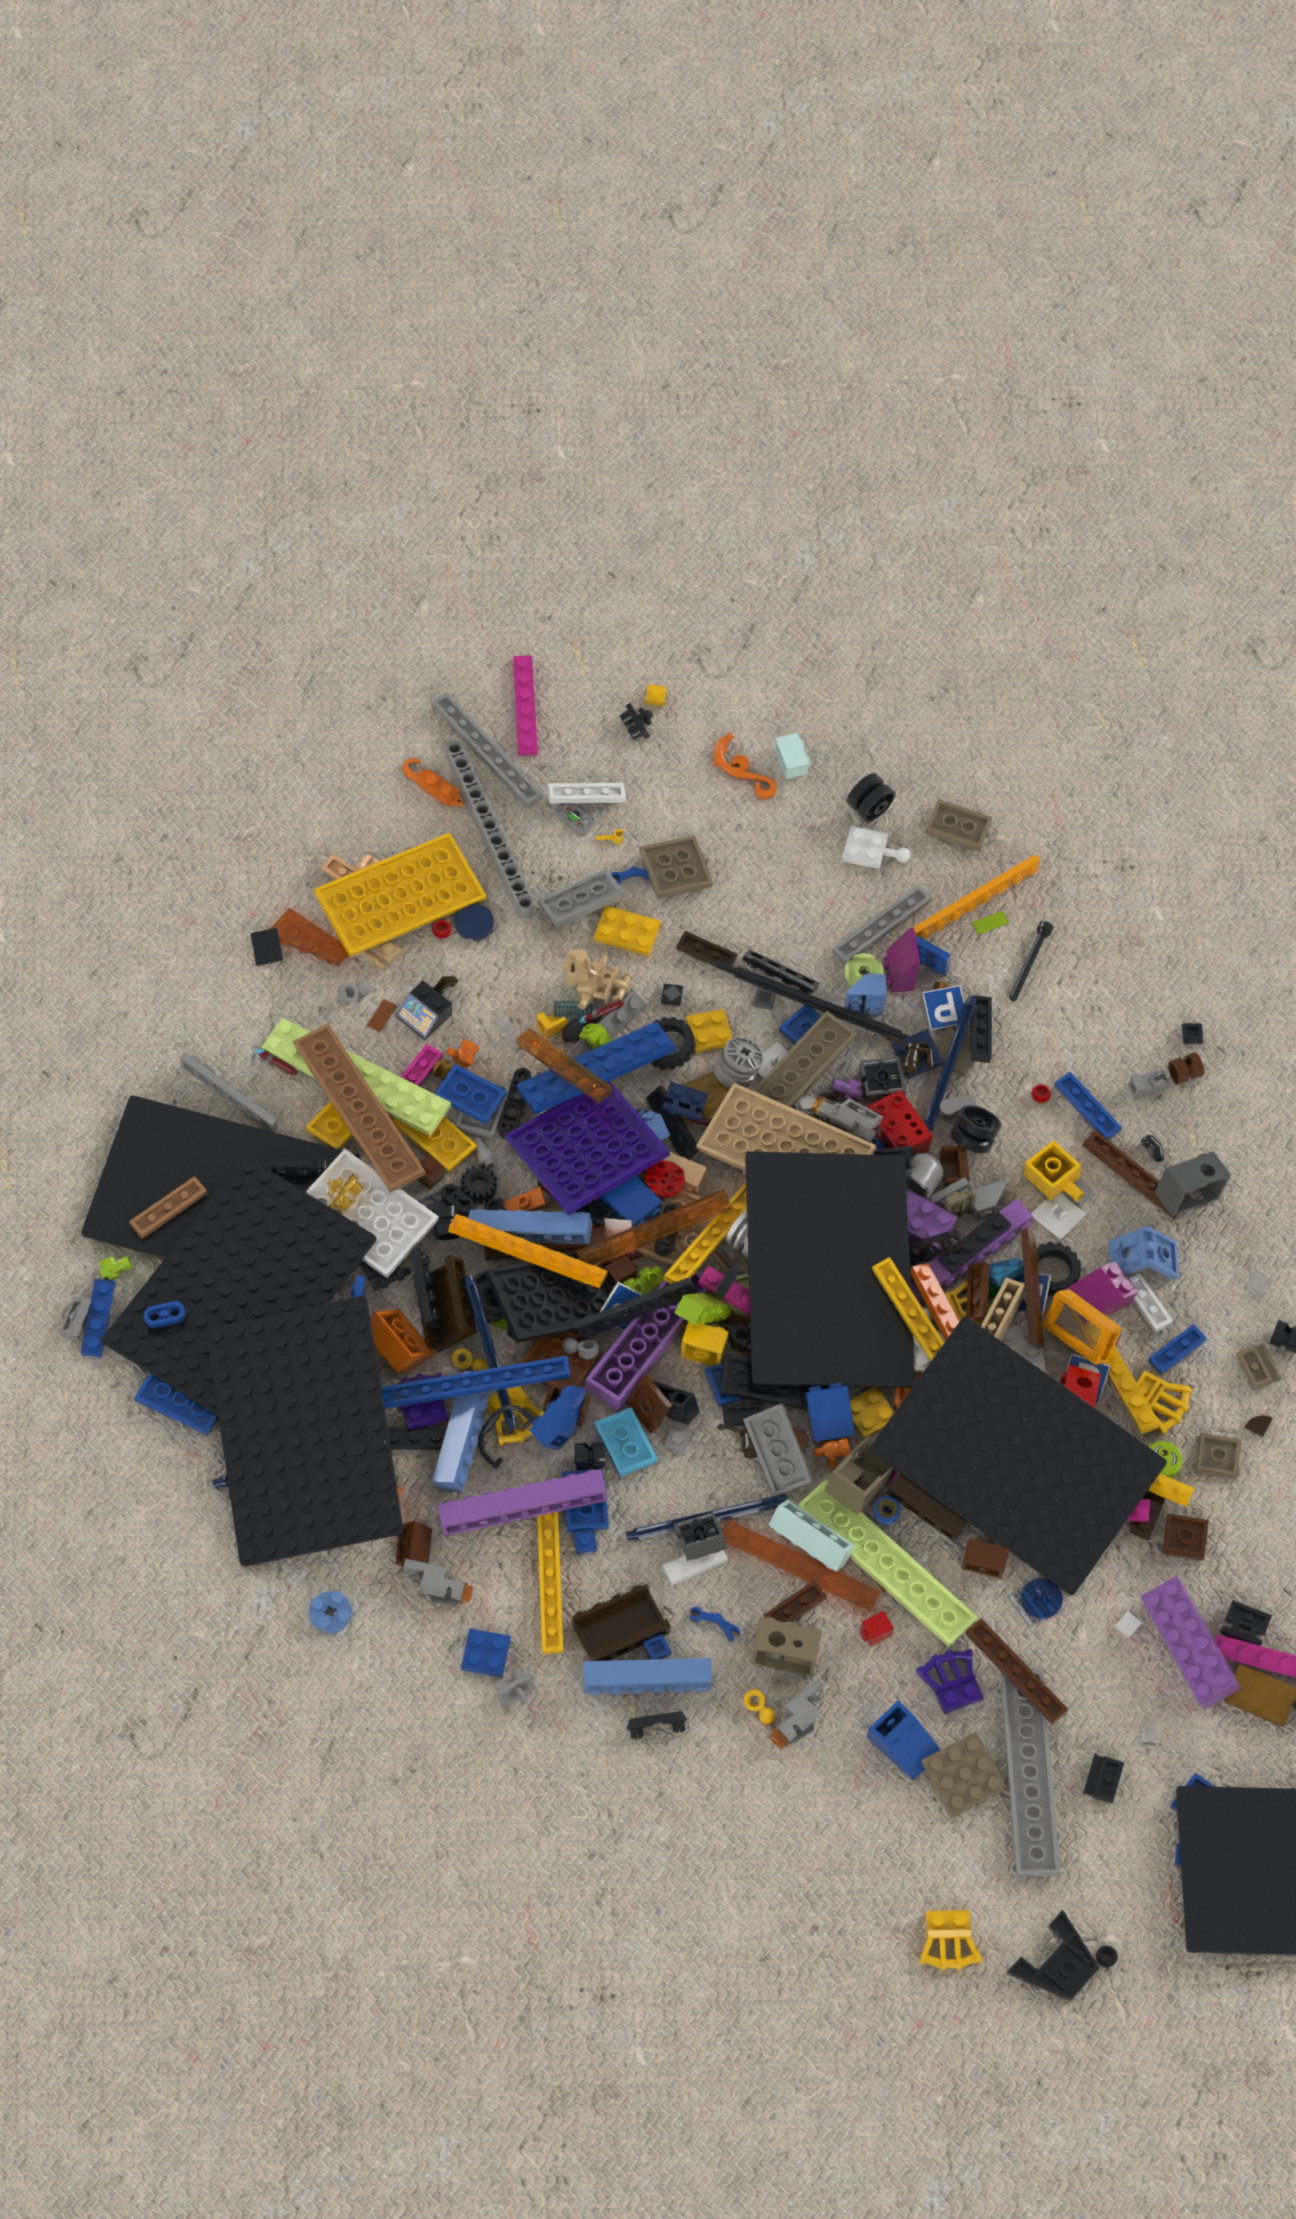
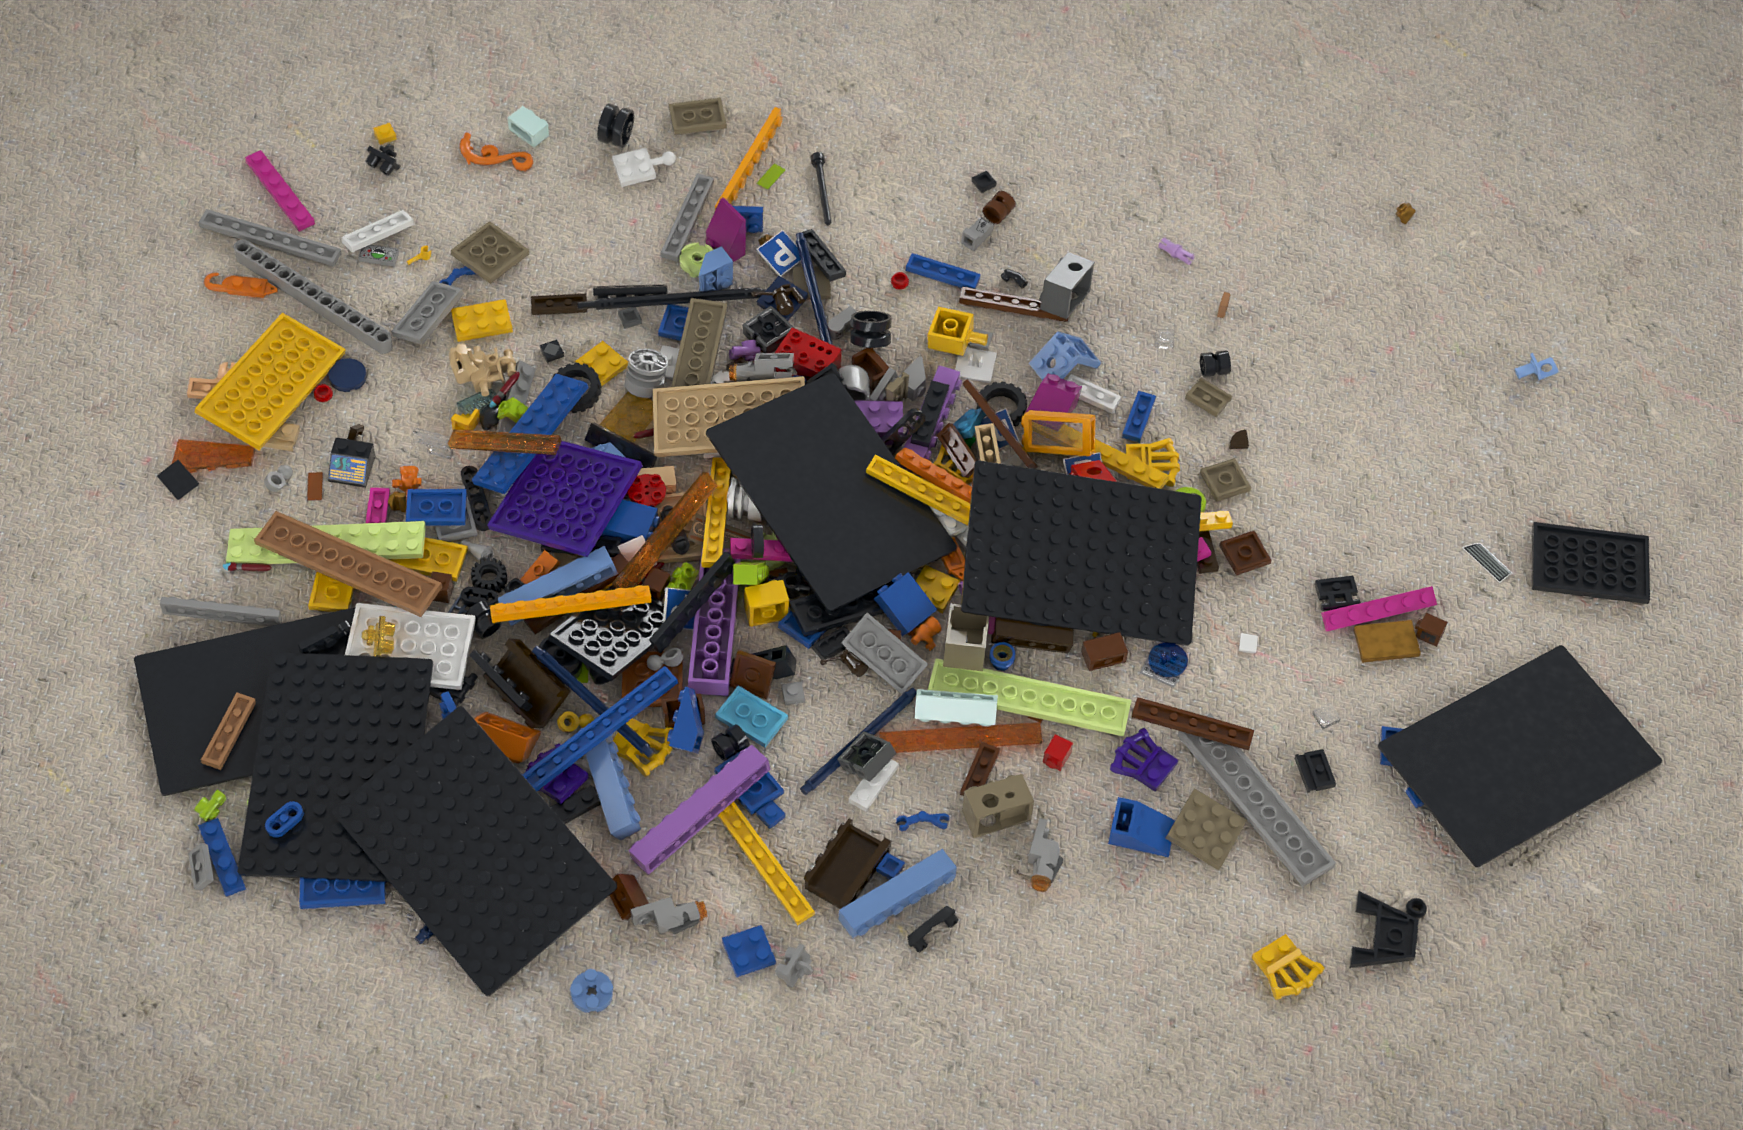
camera: 30 degrees left, 5 degrees down
black piece [478,1404,534,1469] -> none
dark blue plate [662,1081,708,1122] -> none
yellow plate [744,1689,776,1724] -> none
medium lavender brick [1140,1576,1242,1709] -> none

